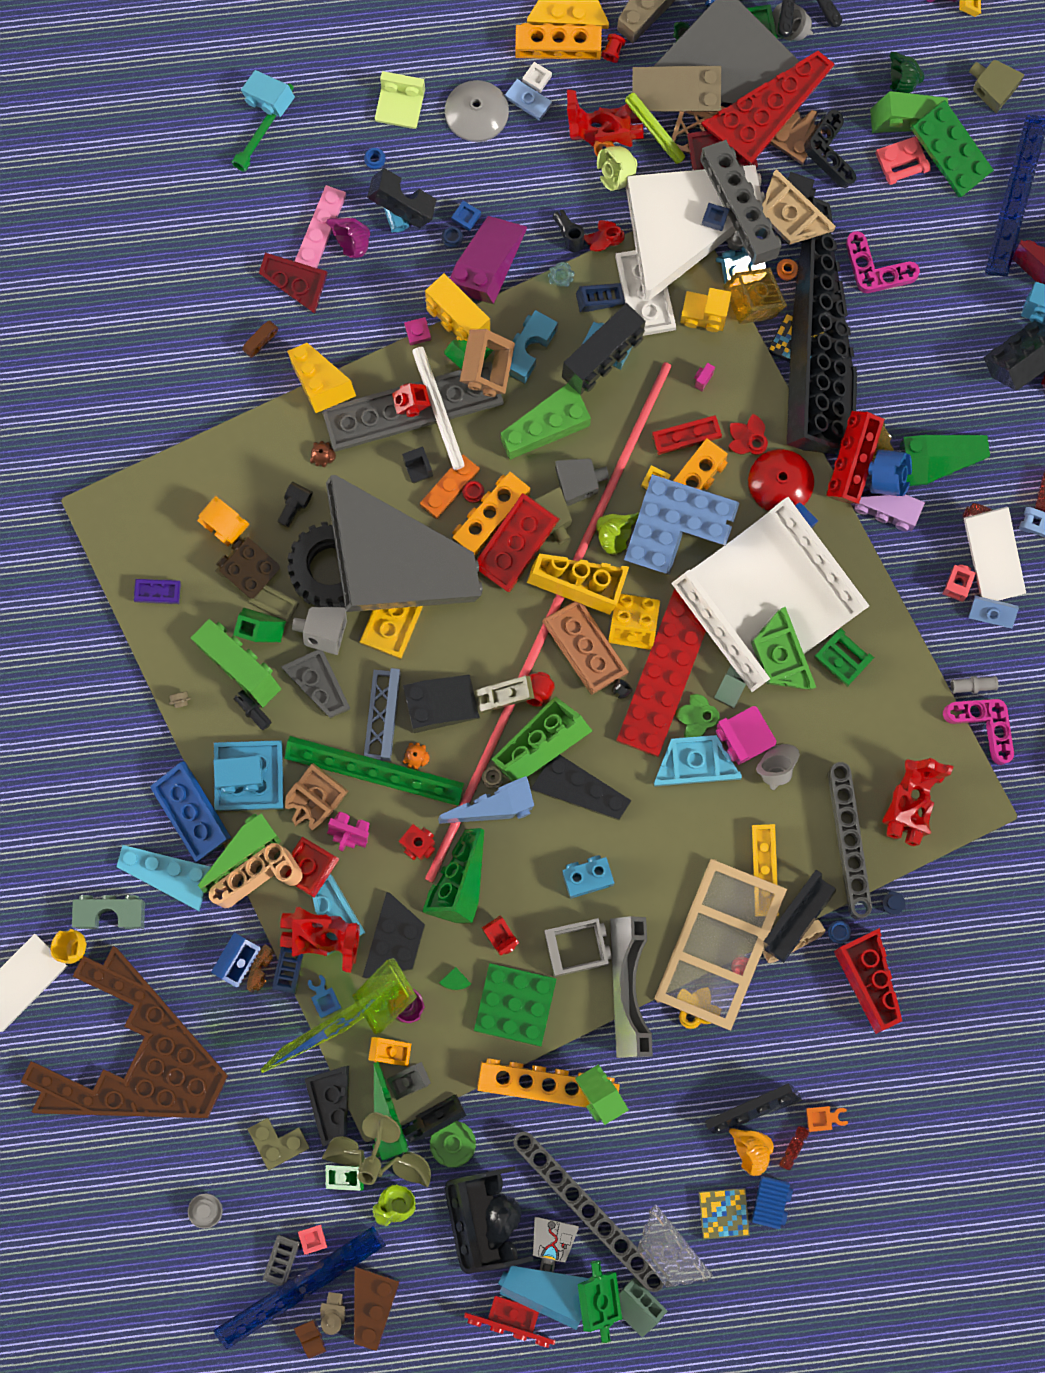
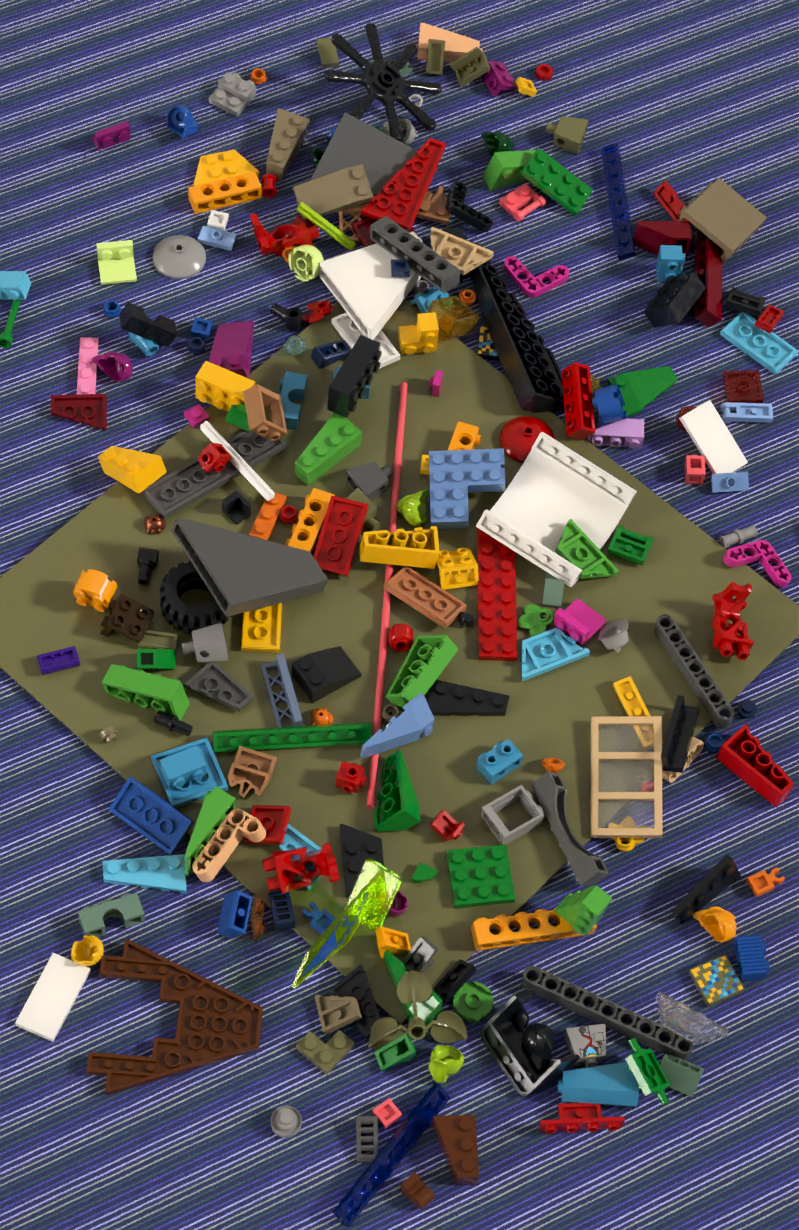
camera: 25 degrees left, 20 degrees down
reddish brown beam [242,320,279,358] -> none
dark tan hips [320,1292,346,1335] -> none
dark pink hips [327,812,370,852] -> none
plate [474,676,534,714] -> none
red plate [652,415,722,455] -> none
red plate [729,414,768,455] -> none
clear red axle [779,1126,809,1170] -> none
none -> dark tan wing [314,995,362,1034]
none -> orange animal [541,758,565,773]

